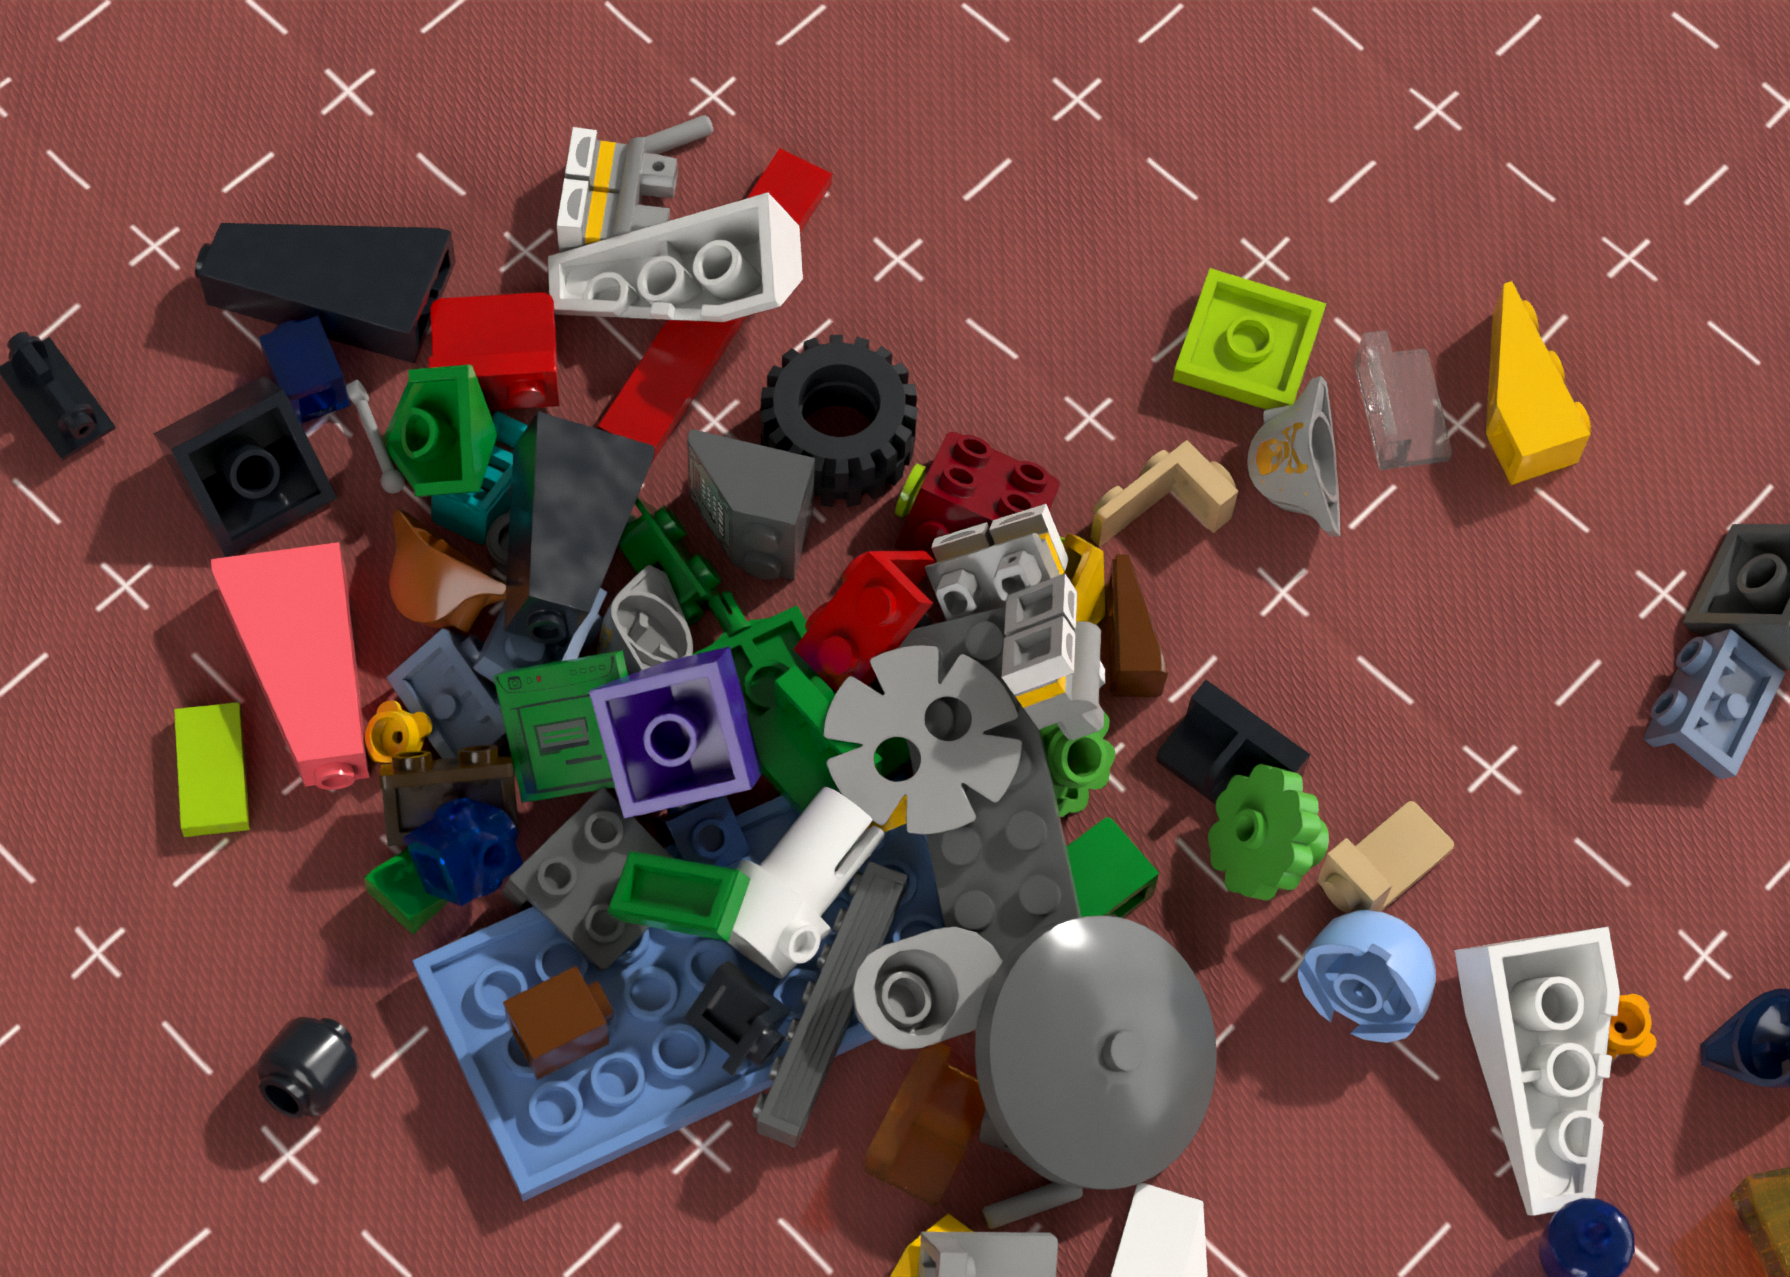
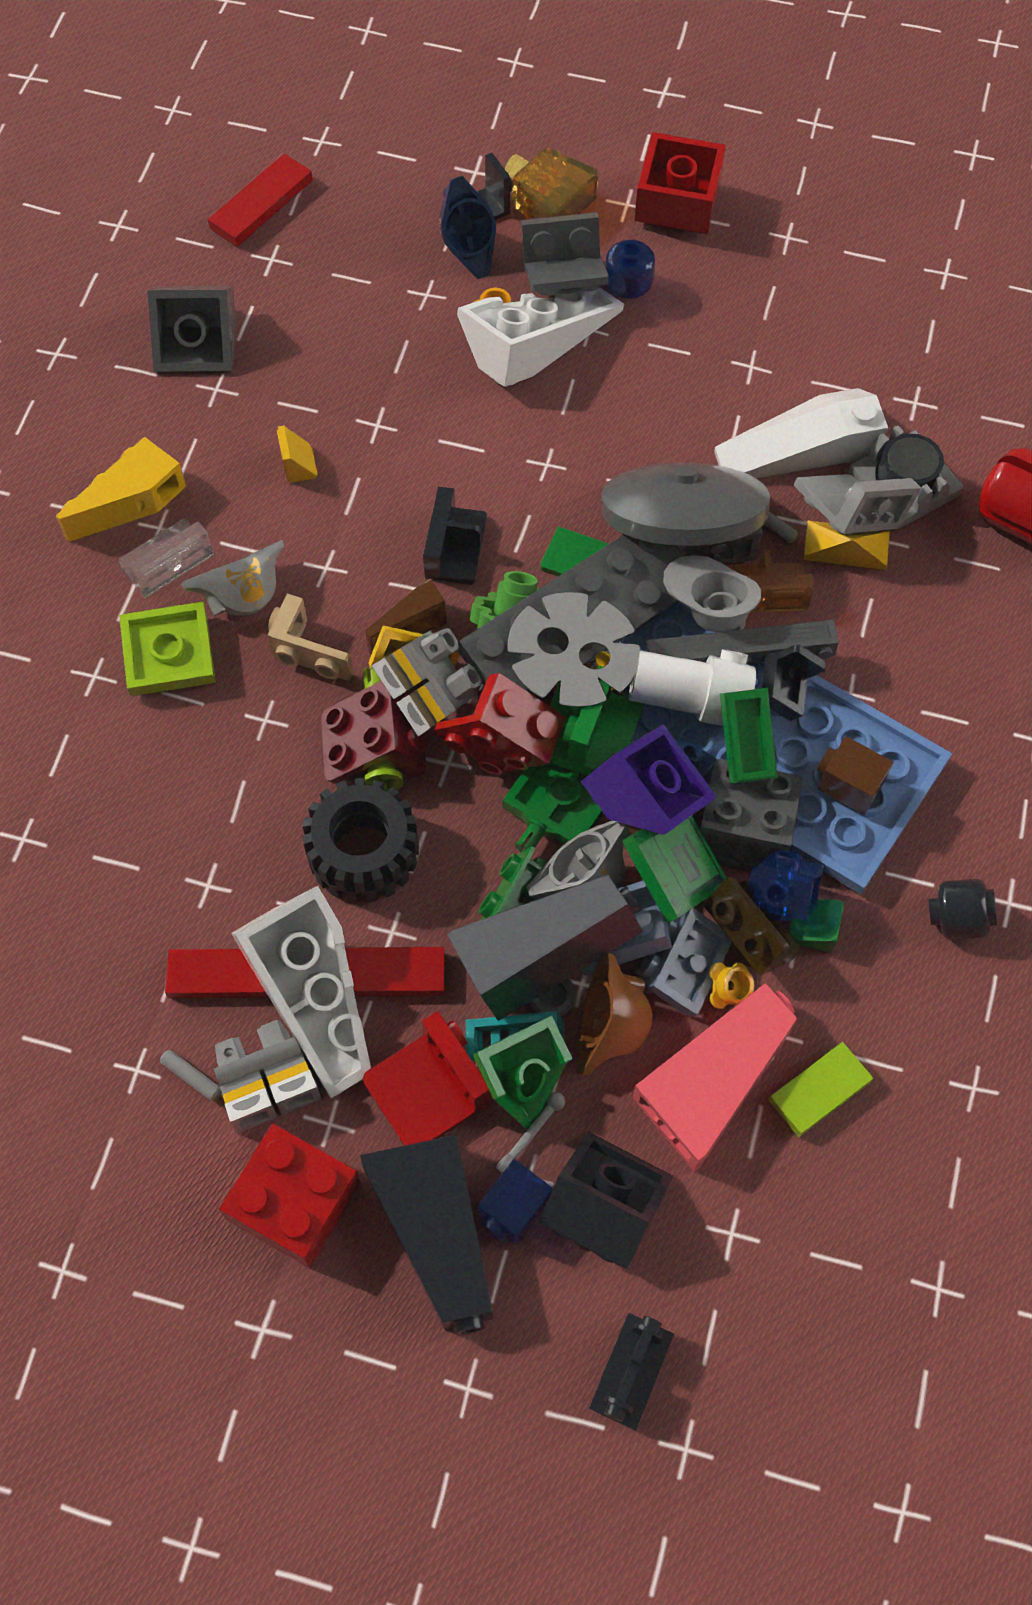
camera: 115 degrees left, 0 degrees up
dark grey slope [687,429,815,580] -> none
light grey hips [1002,574,1105,740] -> none
bright green plant [1208,764,1329,901] -> none
light blue cylinder [1298,909,1436,1043] -> none
tan bracket [1317,801,1454,913] -> none
sand blue bracket [1643,629,1785,779] -> none
none -> red brick [219,1123,361,1269]
none -> yellow slope [277,426,318,483]
none -> dark grey bracket [521,212,609,295]

